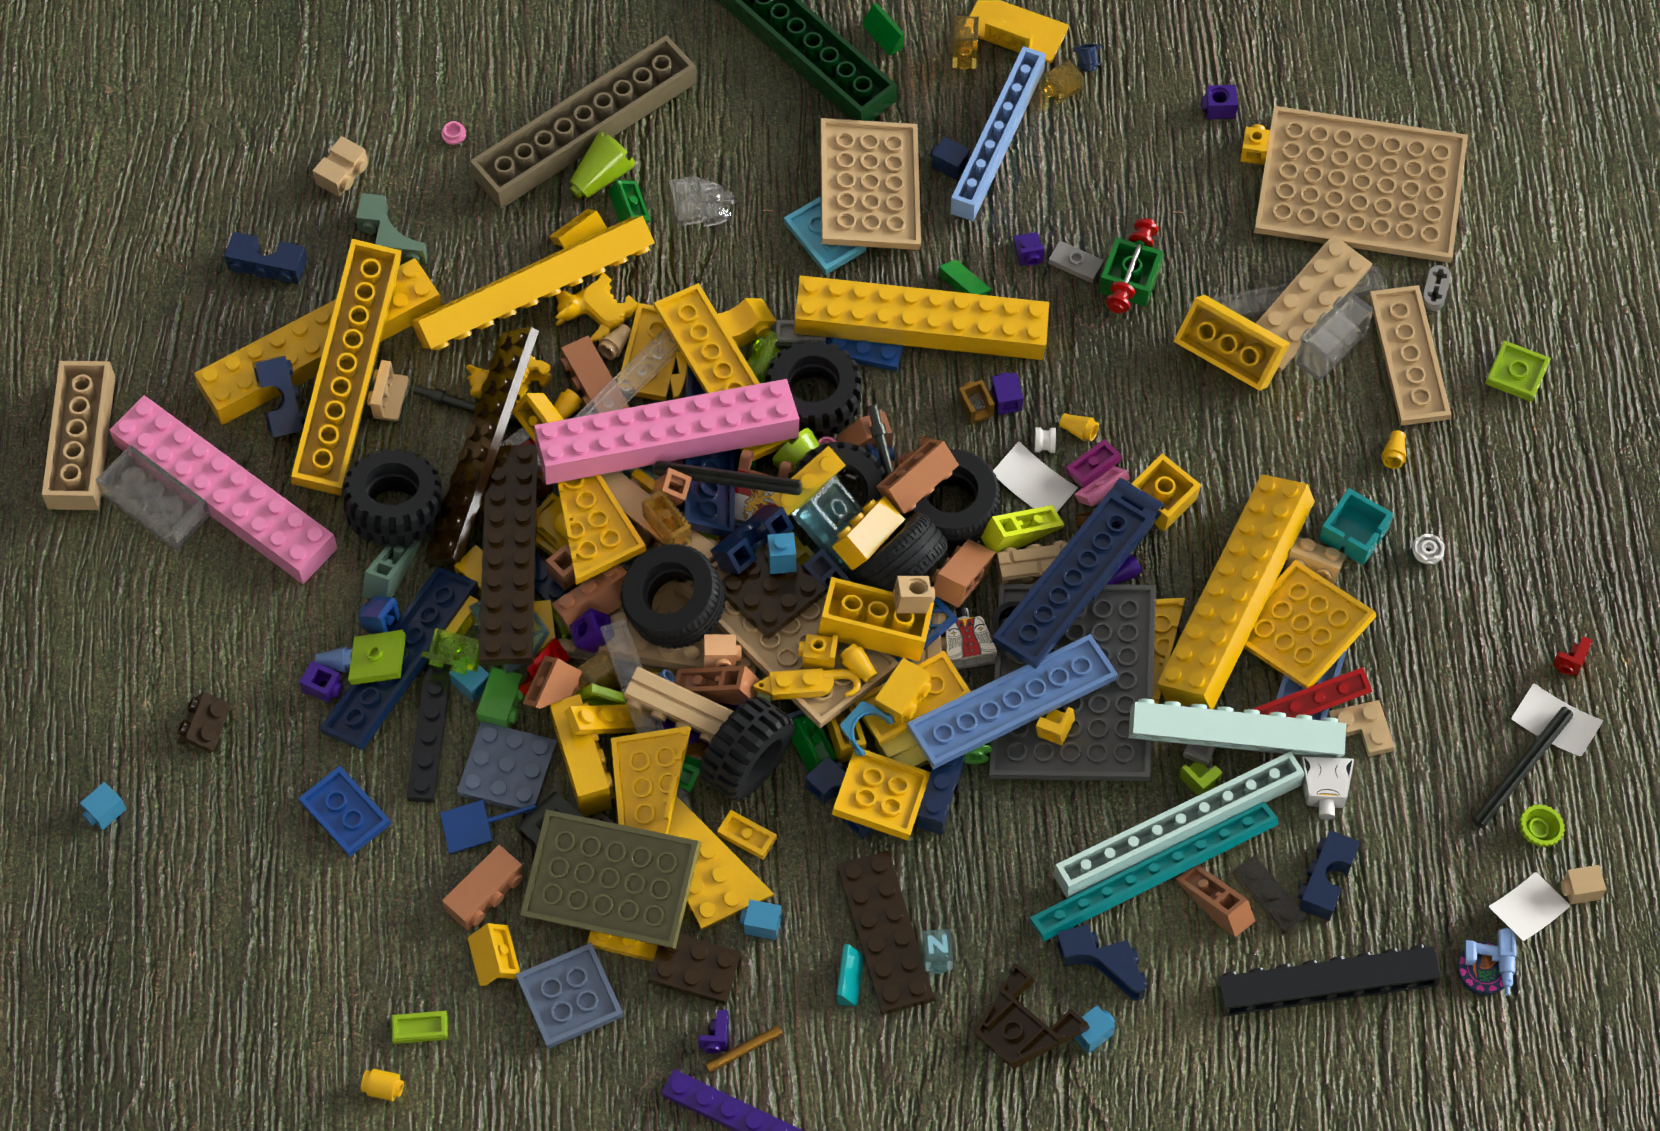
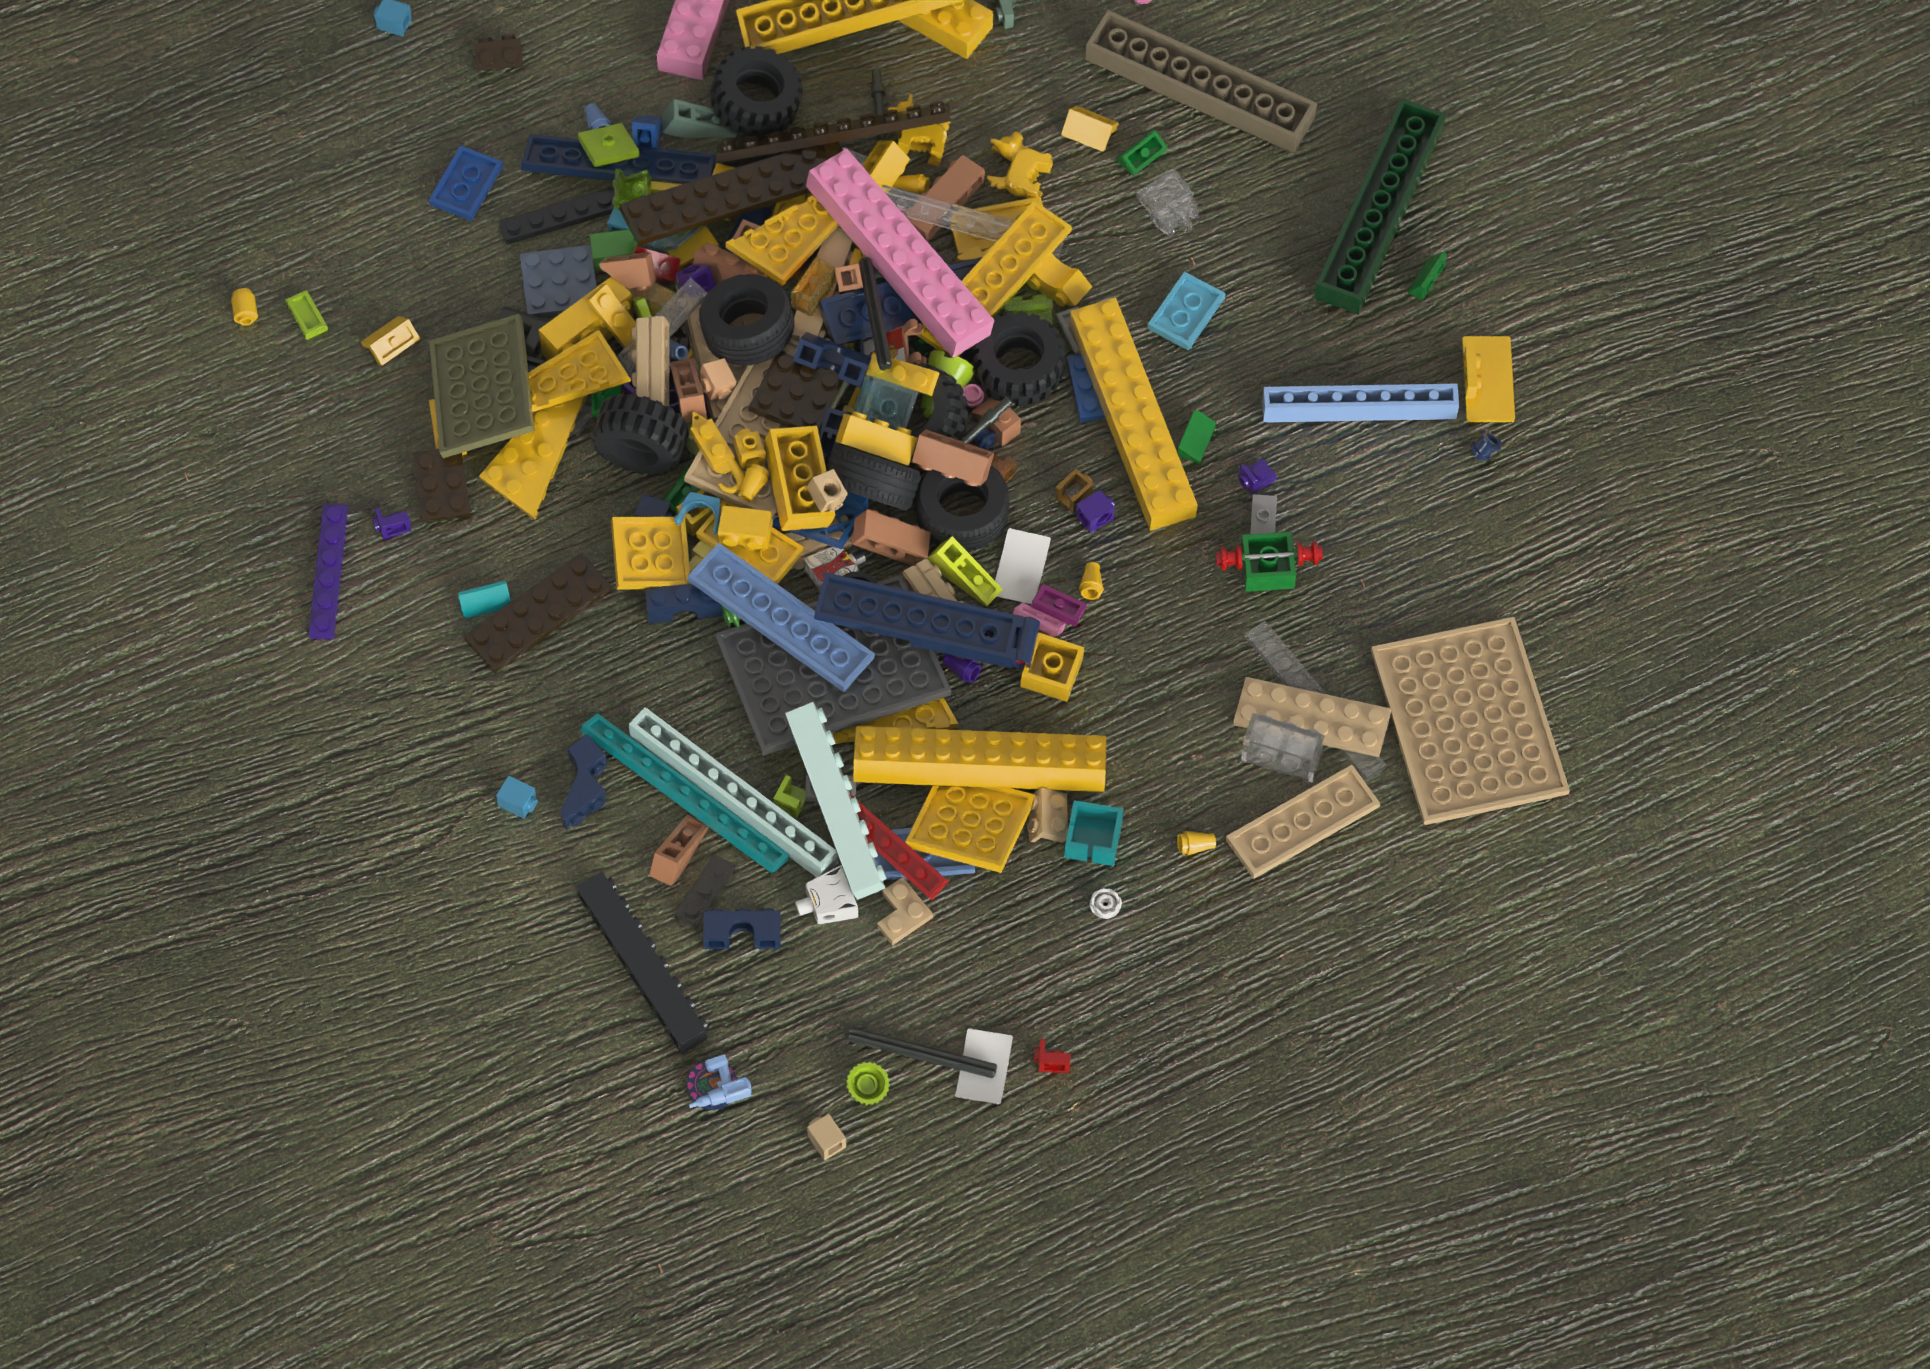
camera: 65 degrees right, 0 degrees up
dark purple brick [299,661,343,703] -> none
tan bracket [367,360,409,422] -> none
yellow brick [410,216,655,351] -> none
blue piece [440,800,537,854] -> none
nougat brick [442,845,524,931] -> none
sand blue plate [516,943,624,1049] -> none
lime cone [569,131,636,199] -> none
tan cone [598,324,631,360] -> none
pearl gold bar [705,1025,783,1073] -> none
yellow plate [717,810,777,860] -> none
dark azure brick [740,899,782,940] -> none
dark azure brick [767,533,796,574] -> none
tan plate [820,118,921,250] -> none
clear light blue brick [923,929,953,974] -> none
dark blue brick [930,136,970,180] -> none
clear yellow brick [952,16,979,69] -> none
dark brown wing [974,962,1090,1069] -> none
white wheel [1034,427,1056,453] -> none
yellow panel [1036,707,1075,746] -> none
clear yellow brick [1044,60,1083,104] -> none
yellow brick [1173,295,1291,391] -> none
dark purple brick [1201,85,1238,119] -> none
yellow brick [1240,124,1270,165] -> none
light grey beam [1422,265,1451,311] -> none
lime plate [1485,340,1551,402] -> none
white sticker [1489,872,1570,941] -> none

